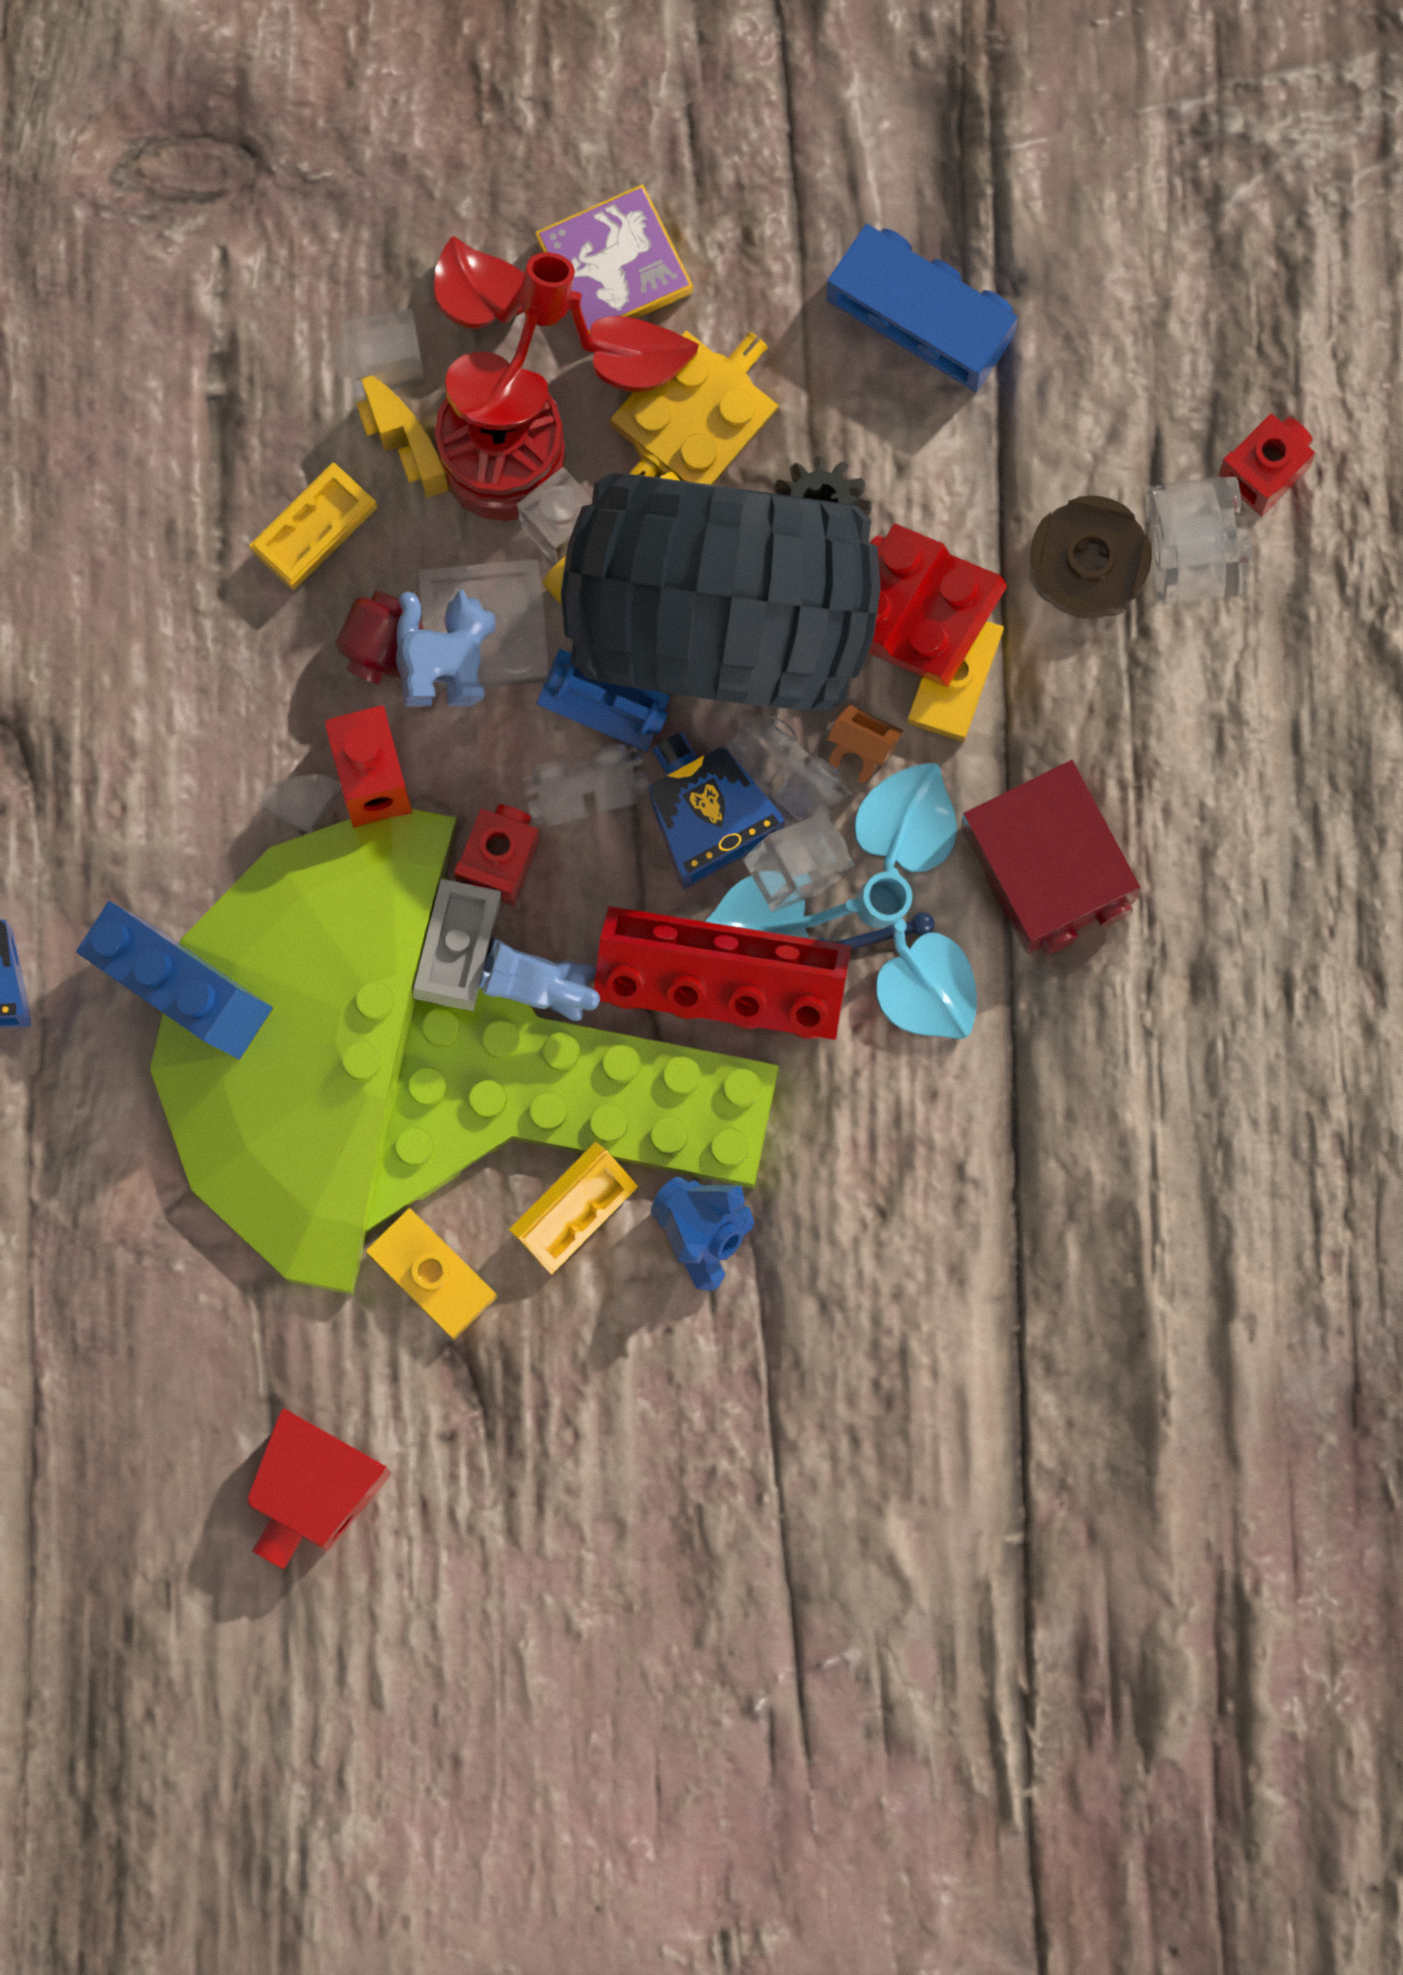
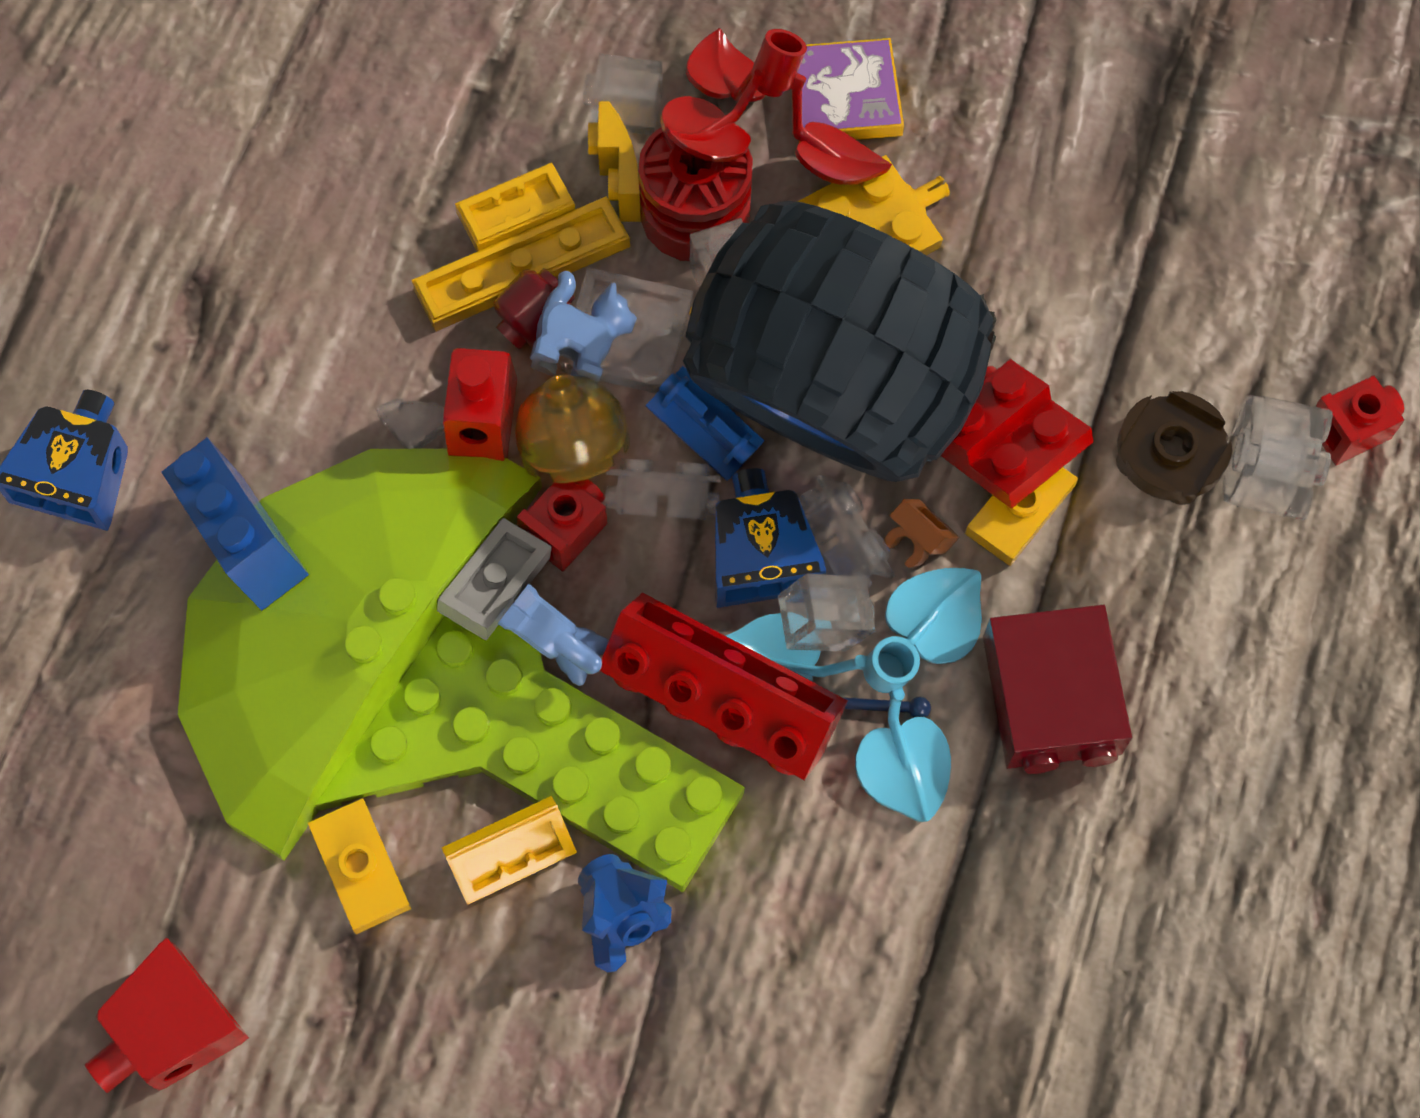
camera: 15 degrees right, 10 degrees down
blue brick [826,223,1018,393] -> none
none -> yellow tile [411,196,630,332]
none -> clear yellow cylinder [515,374,630,483]

